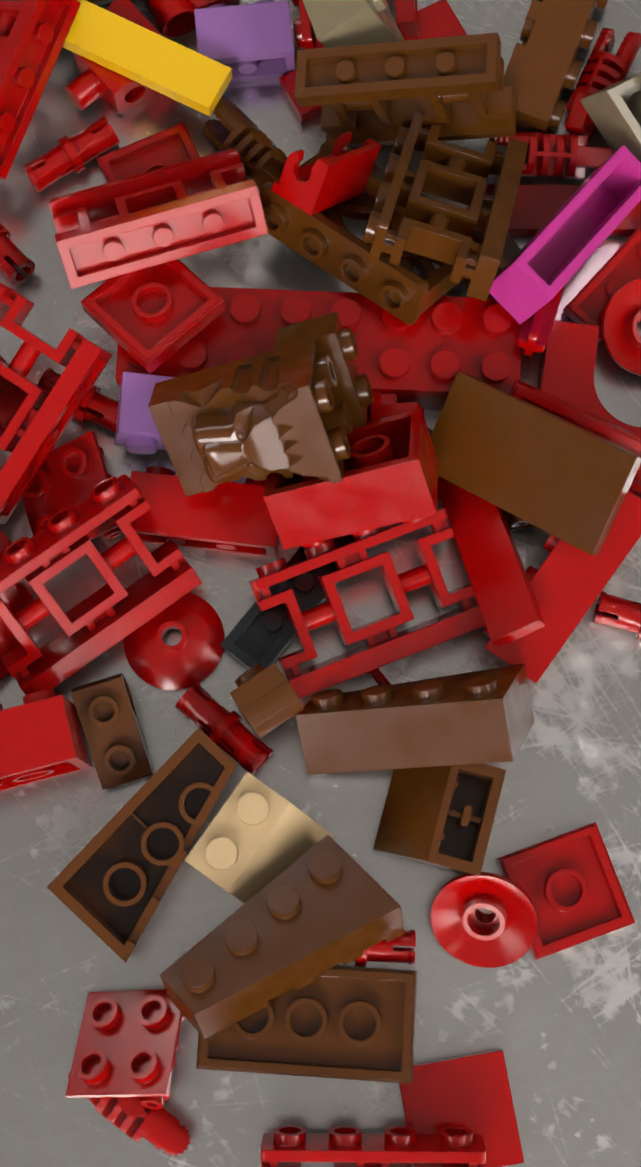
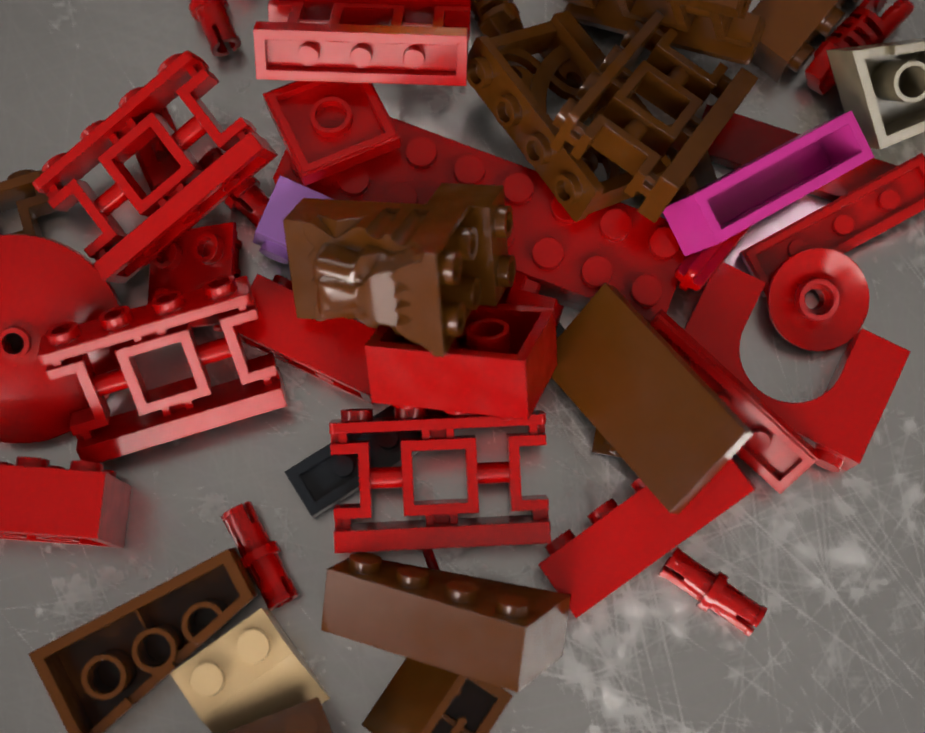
camera: 20 degrees right, 0 degrees up
reddish brown plate [71,673,153,790] -> none
red dish [124,593,225,691] -> none
reddish brown plate [230,663,304,739] -> none
red hinge [271,131,382,216] -> none
red tile [438,476,546,648] -> none
red hinge [489,131,613,180] -> none

